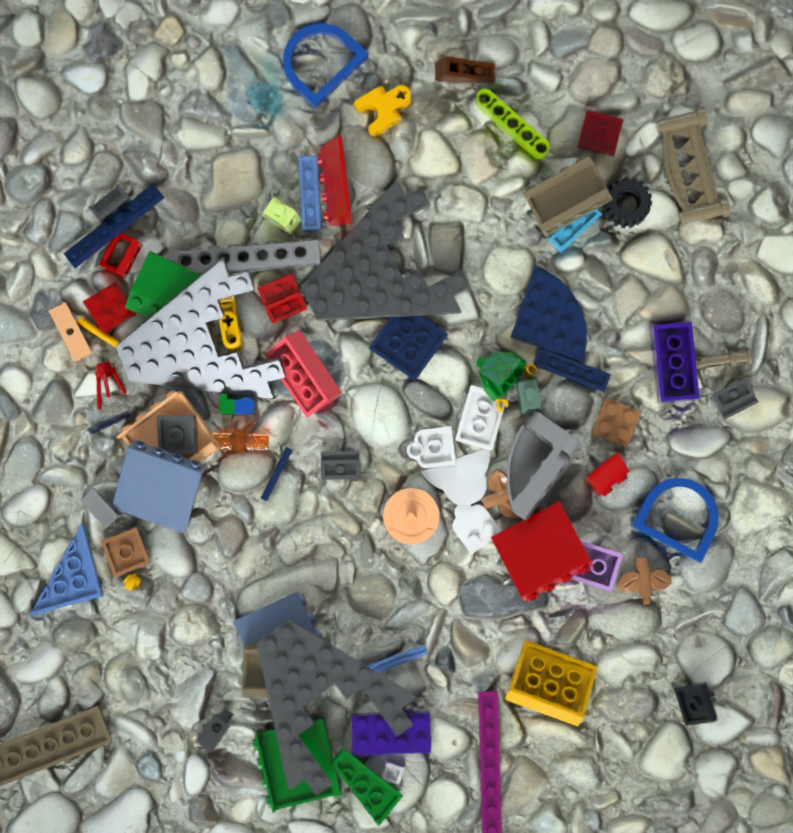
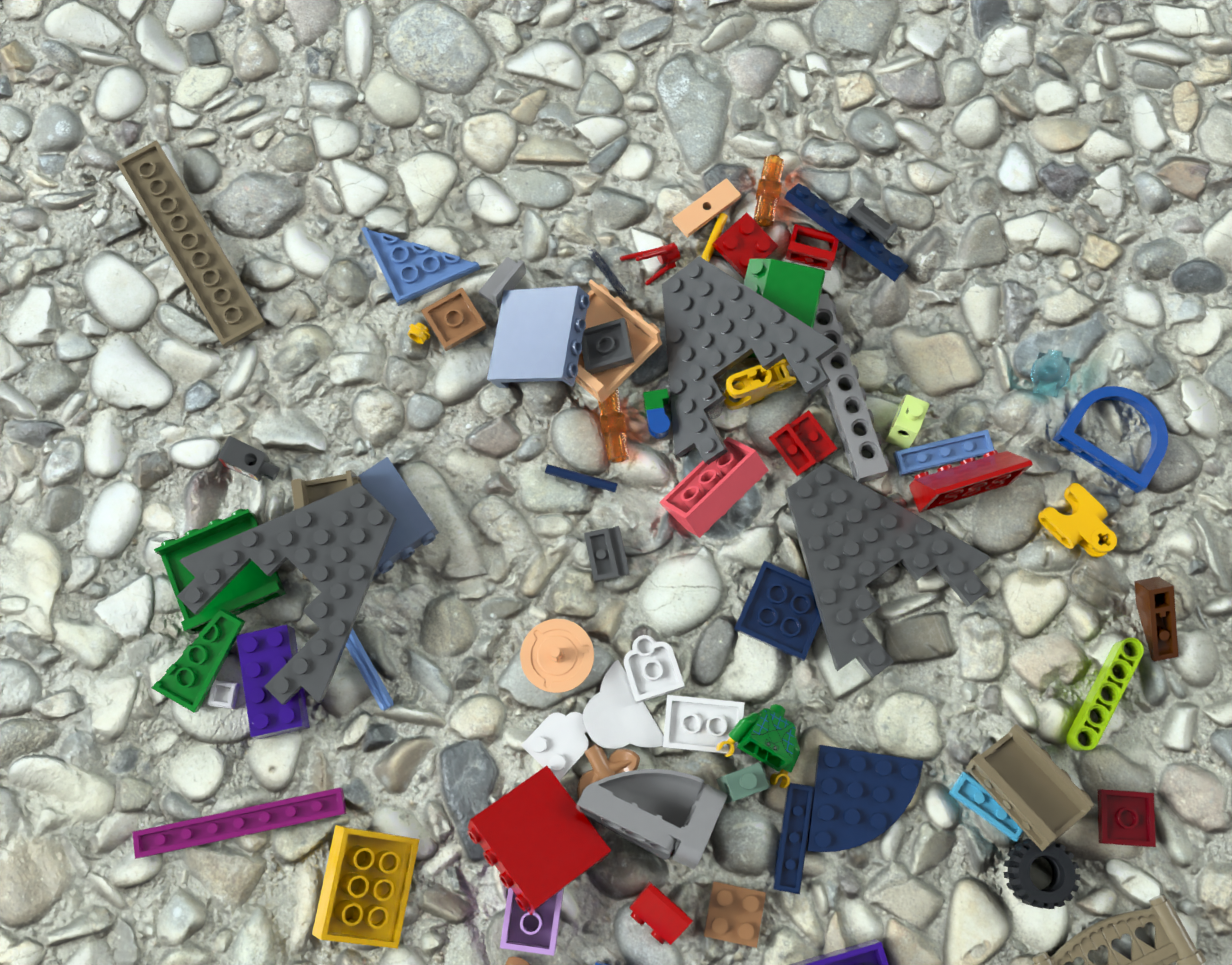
camera: 80 degrees right, 10 degrees down
none -> clear orange piece [753,155,784,227]

